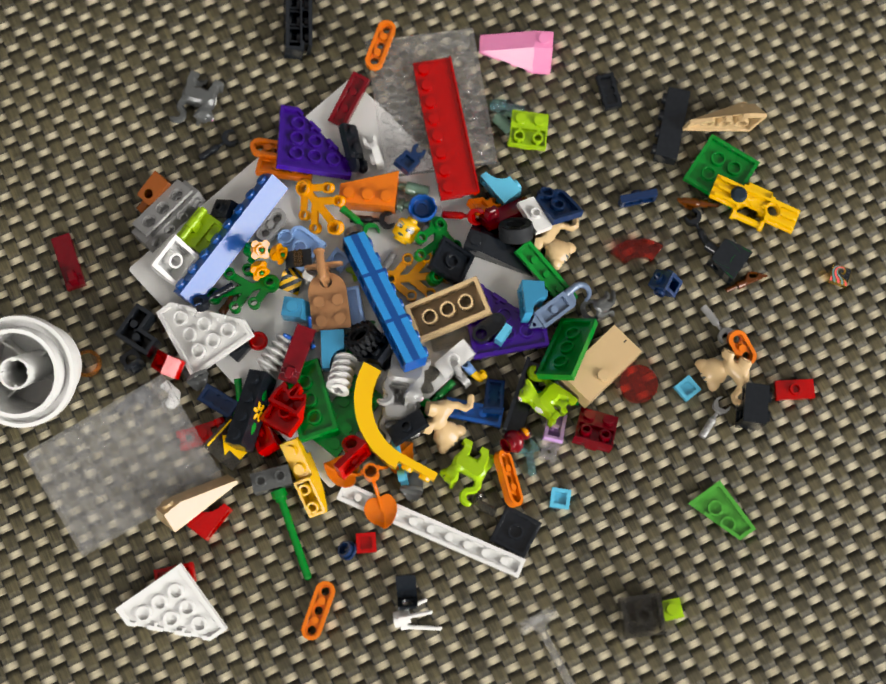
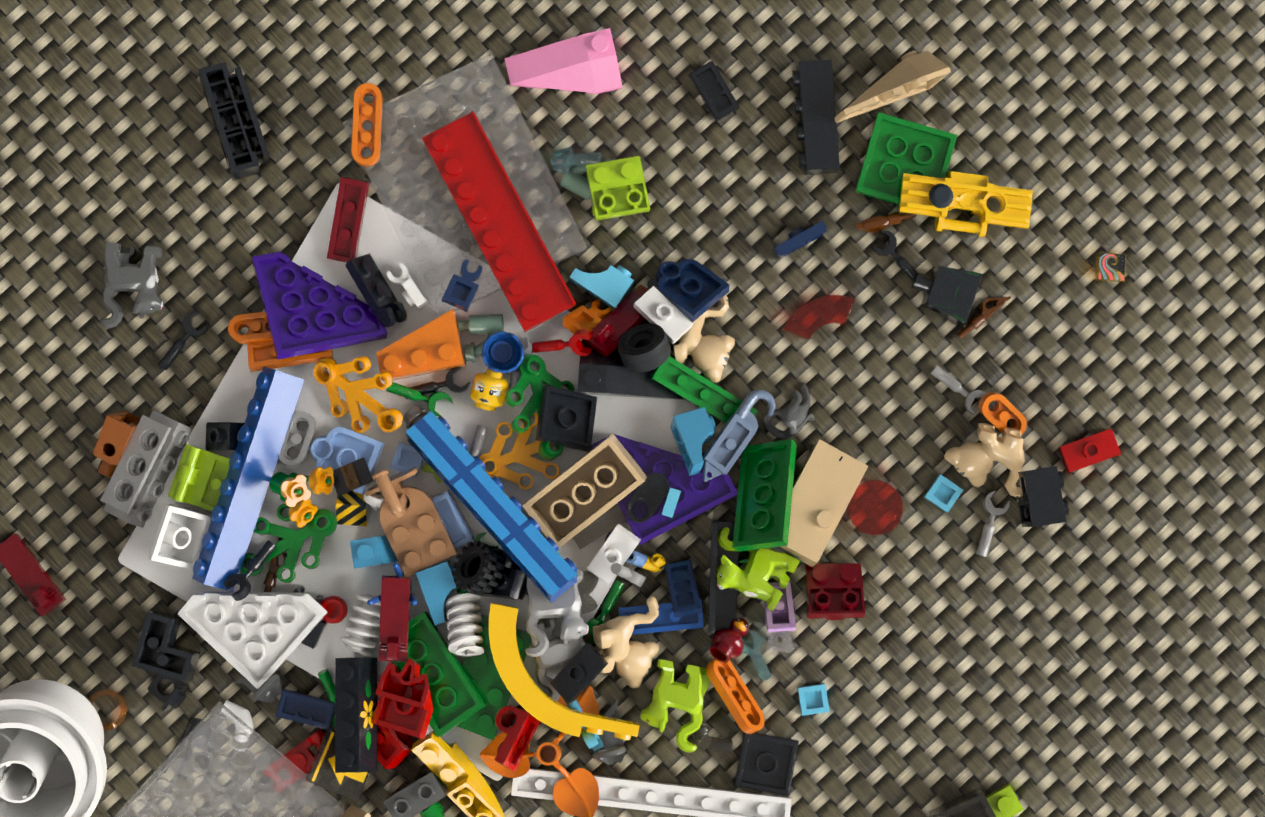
camera: 15 degrees left, 10 degrees up
plate [150,349,186,380] -> none
dark blue brick [648,269,683,298] -> none
bright green wing [687,480,756,540] -> none

